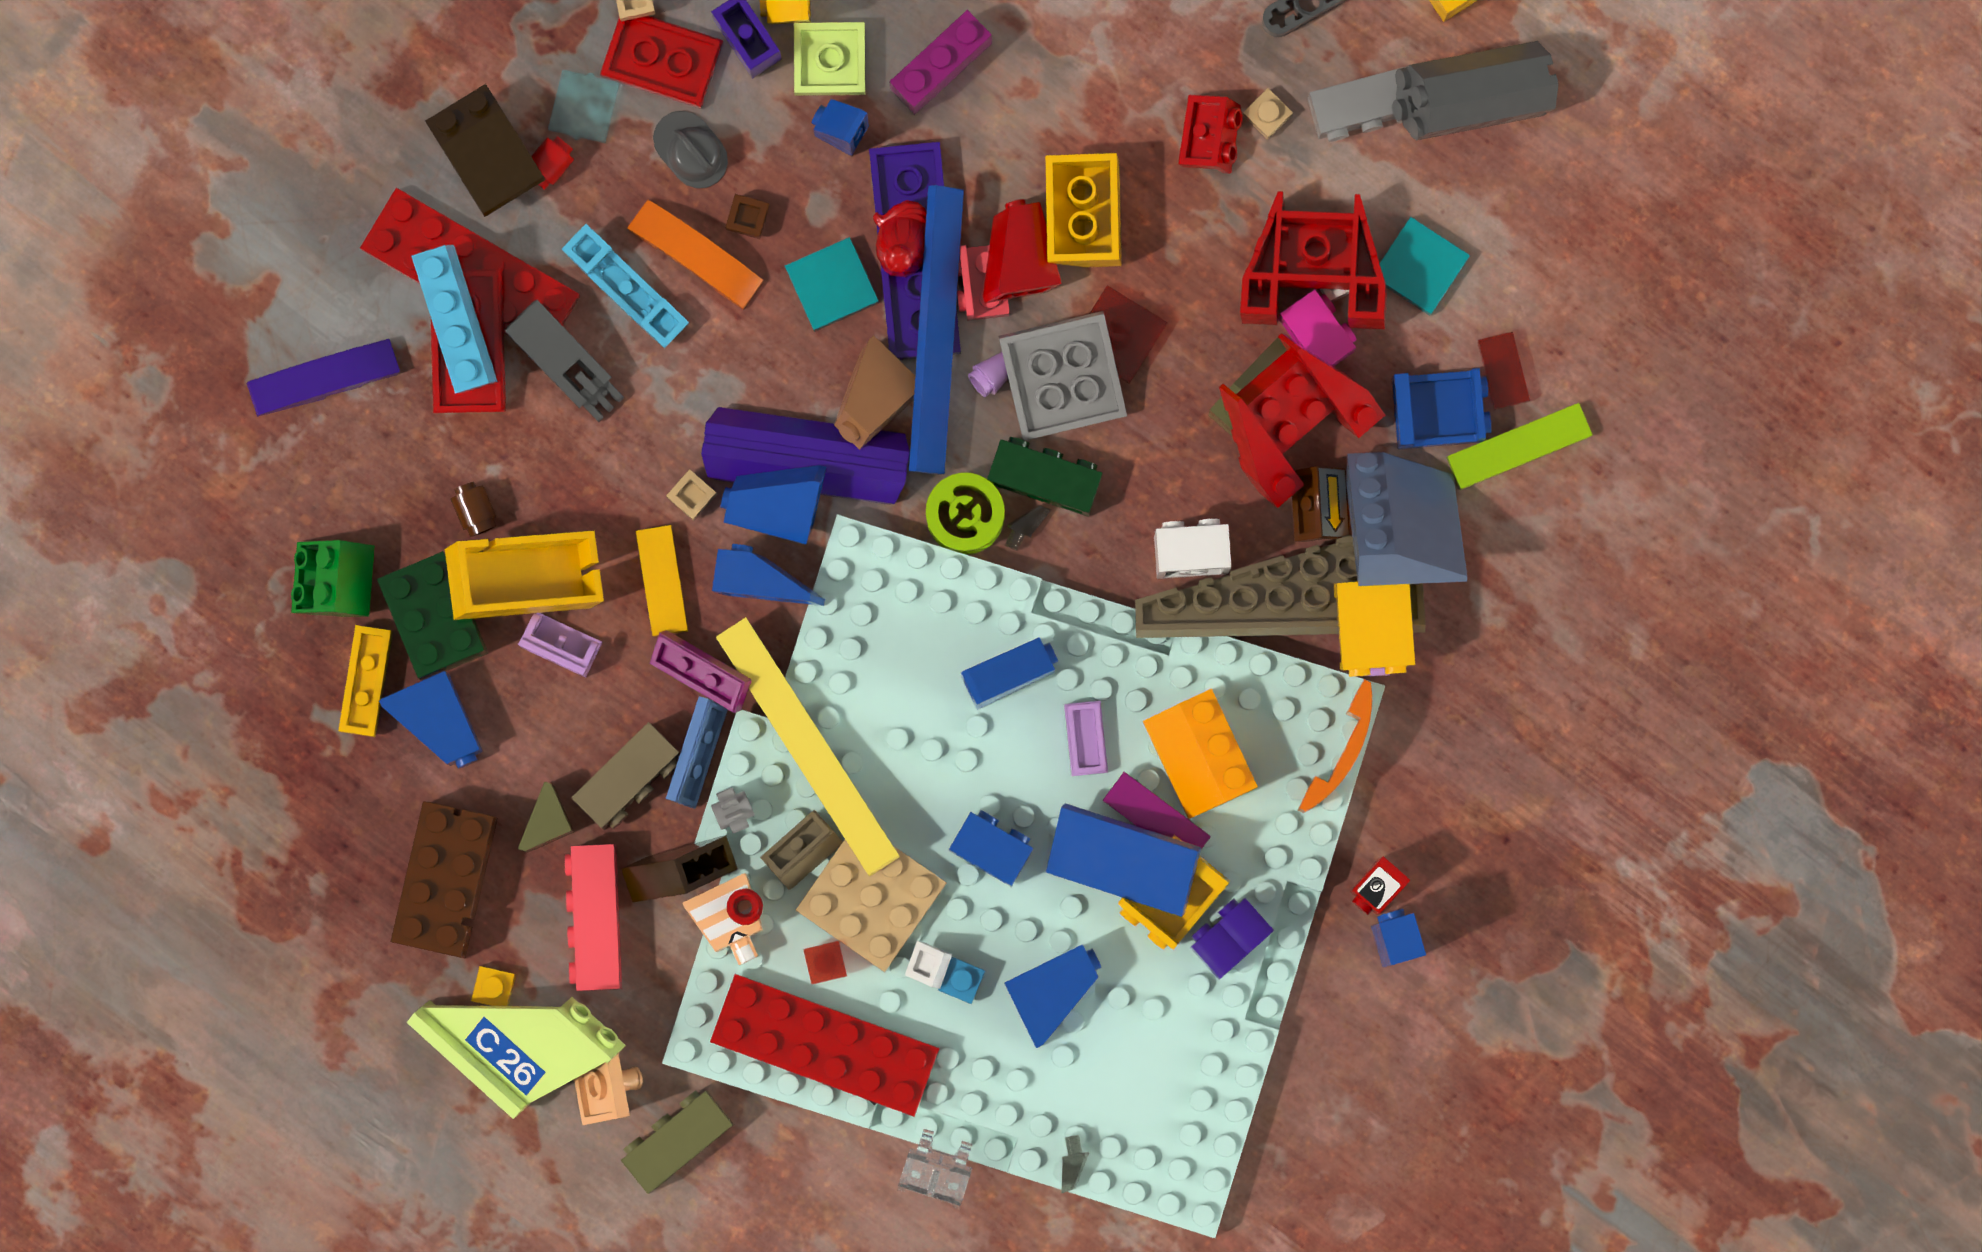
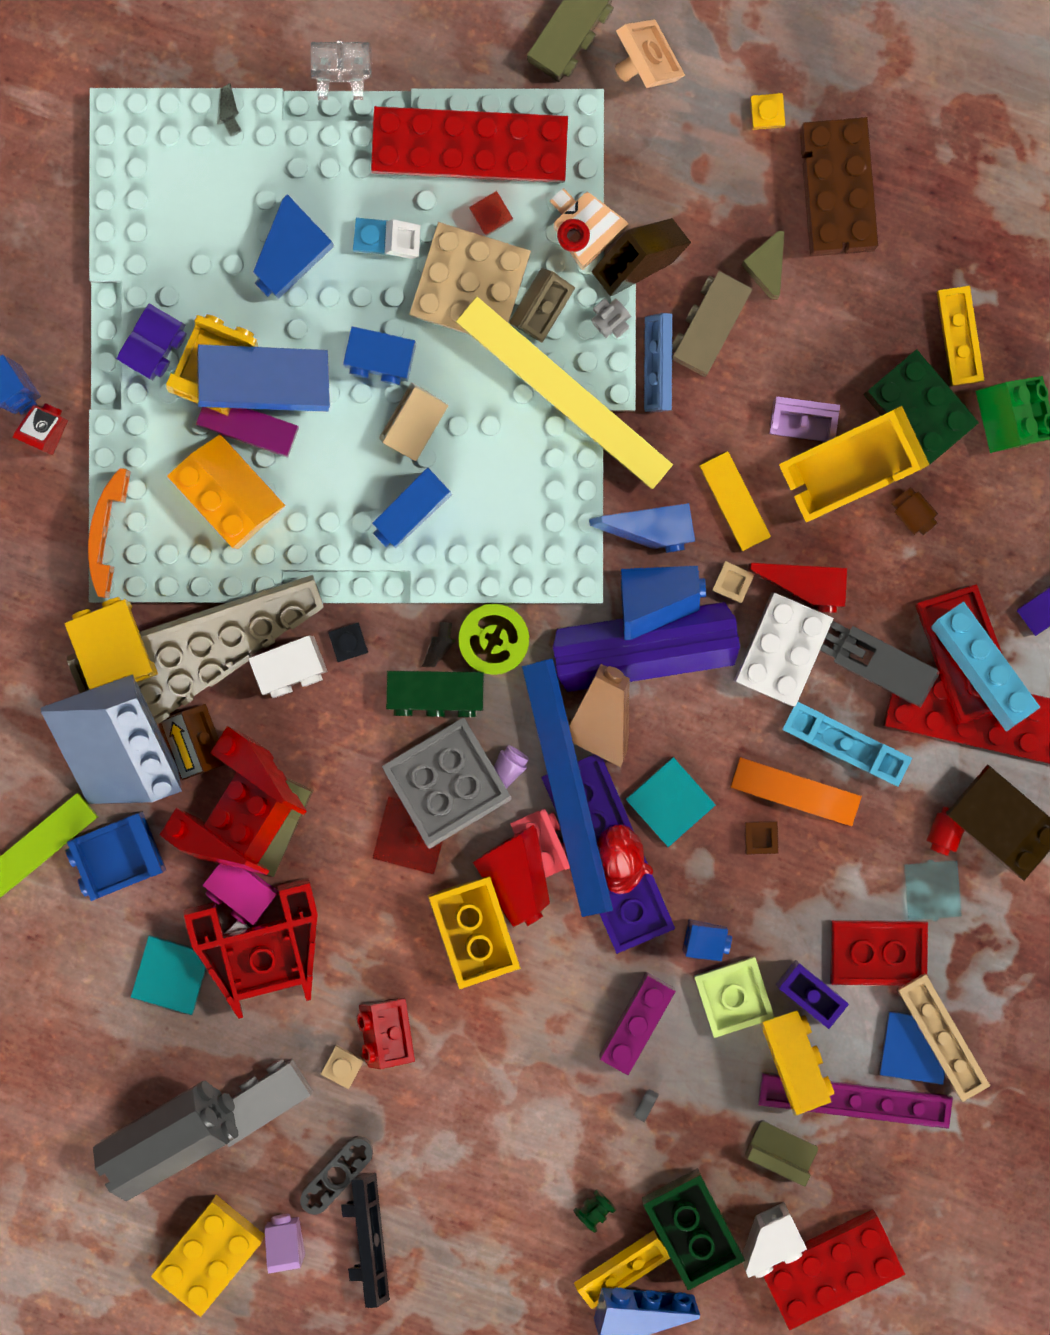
camera: 160 degrees right, 5 degrees up
blue slope [379,671,483,769] -> none
yellowish green piece [407,997,626,1119] -> none
coral brick [565,844,622,991] -> none
magenta tile [649,630,752,713] -> none
dark grey piece [653,111,728,188] -> none
lavender tile [1064,701,1108,776] -> none
clear red tile [1477,332,1530,410] -> none
none -> black plate [328,622,369,663]
none -> tan brick [379,382,449,461]
none -> white brick [733,593,834,707]
none -> red slope [748,563,847,613]

